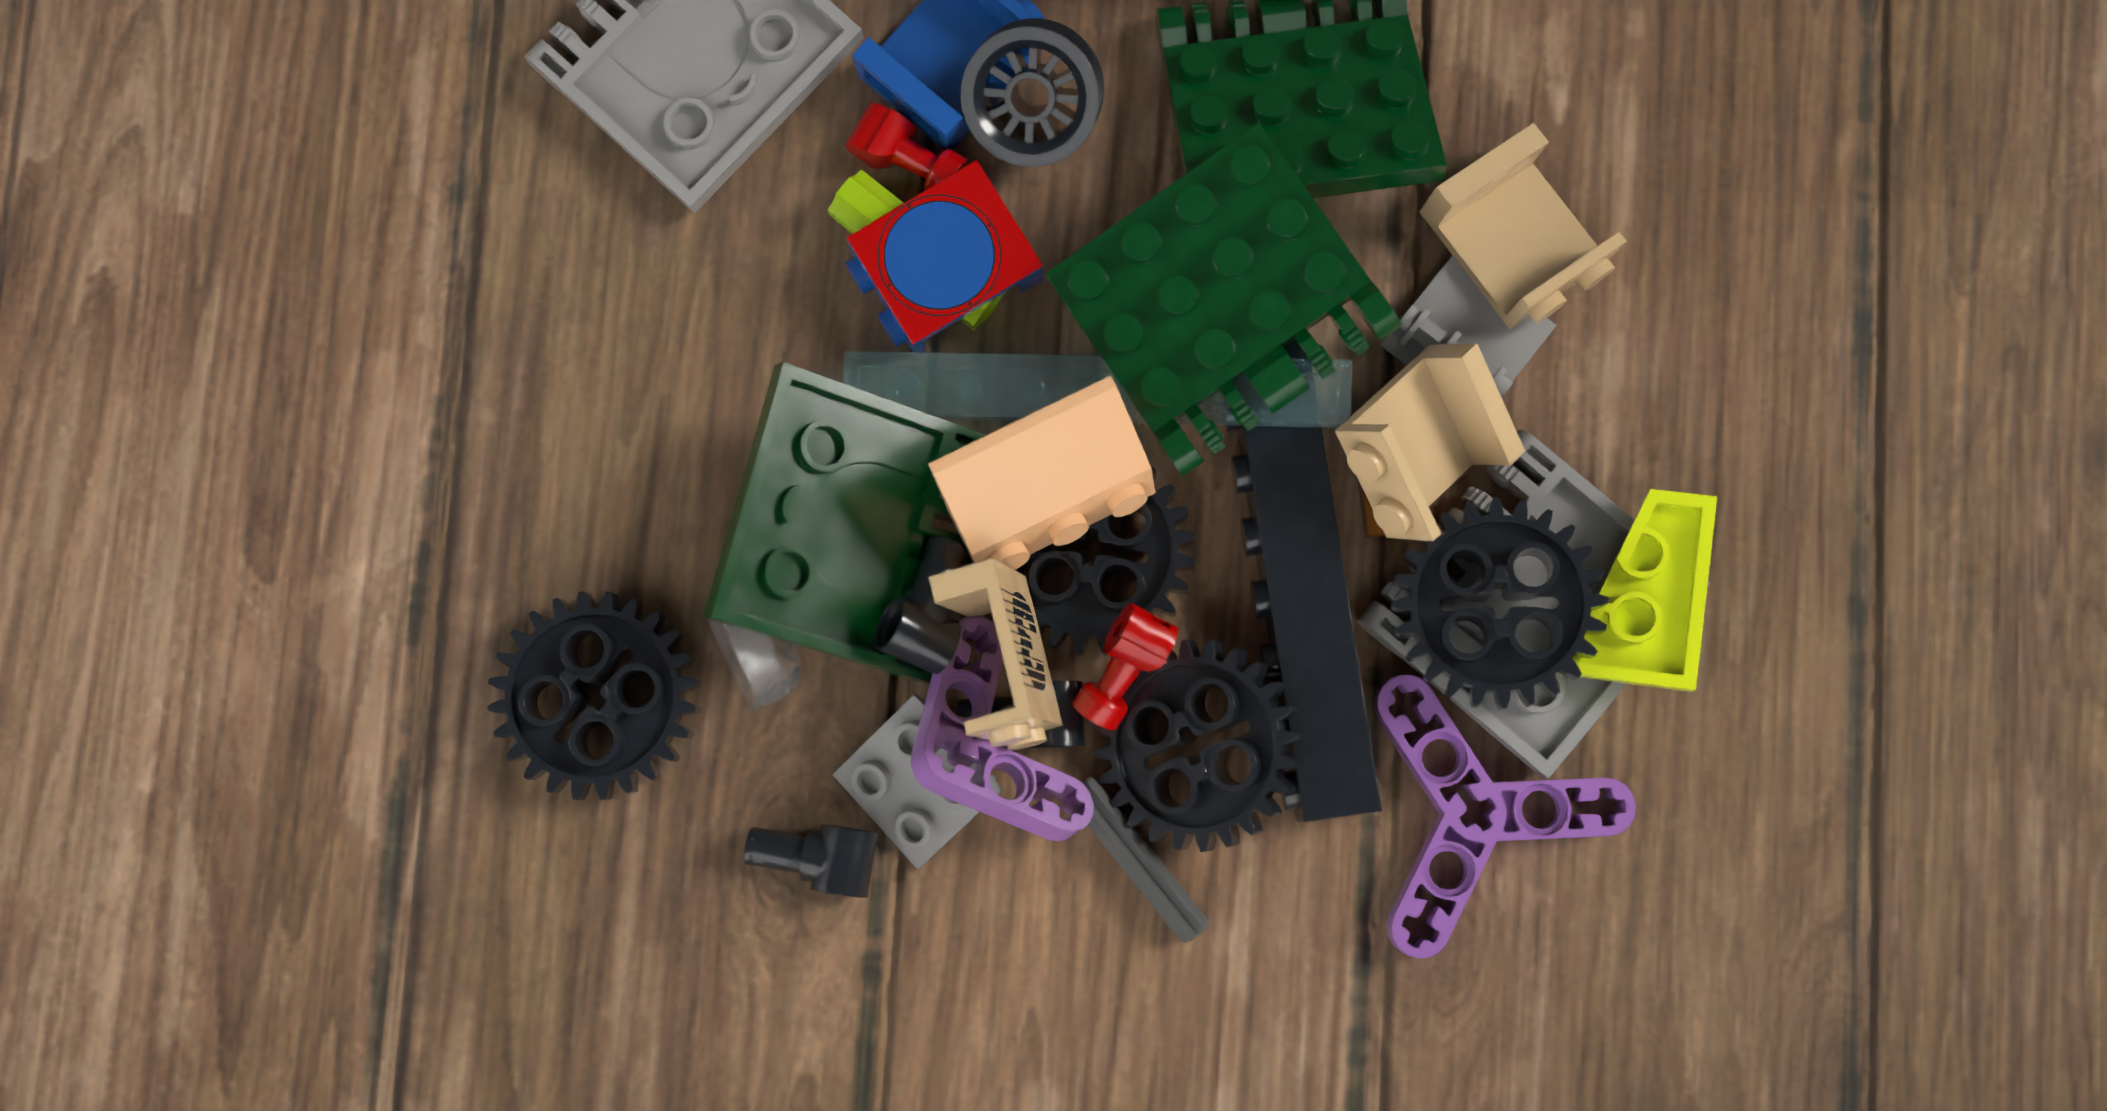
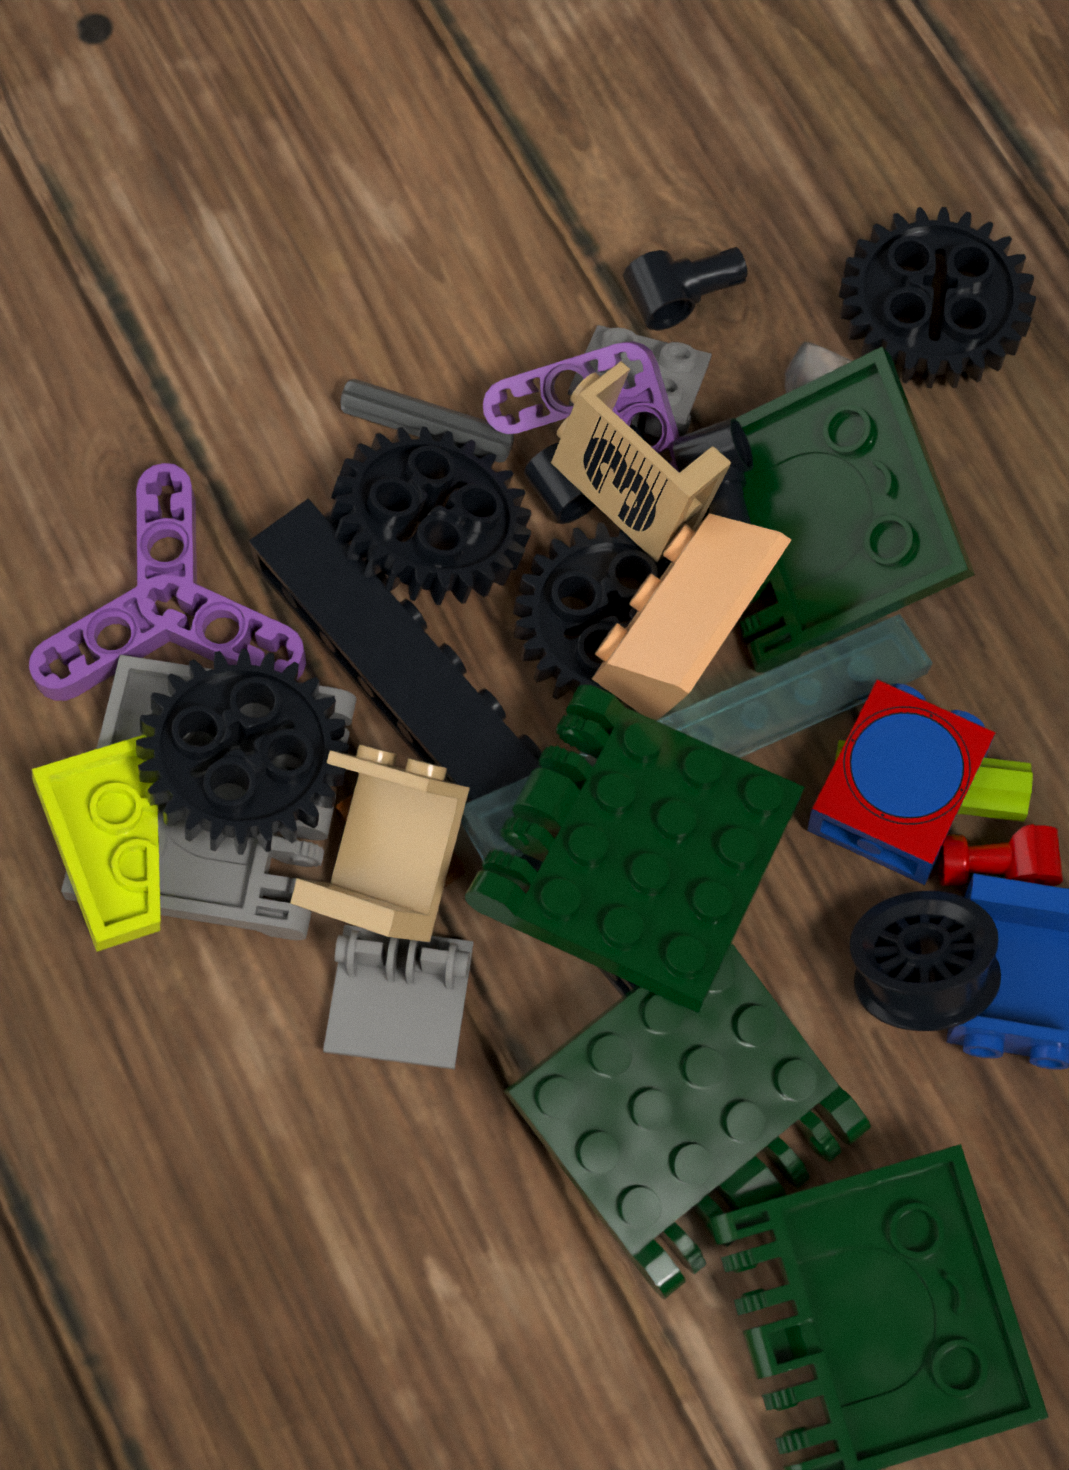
camera: 150 degrees right, 15 degrees down
red leg [1072,603,1178,730] -> none
tan panel [1420,123,1627,329] -> none

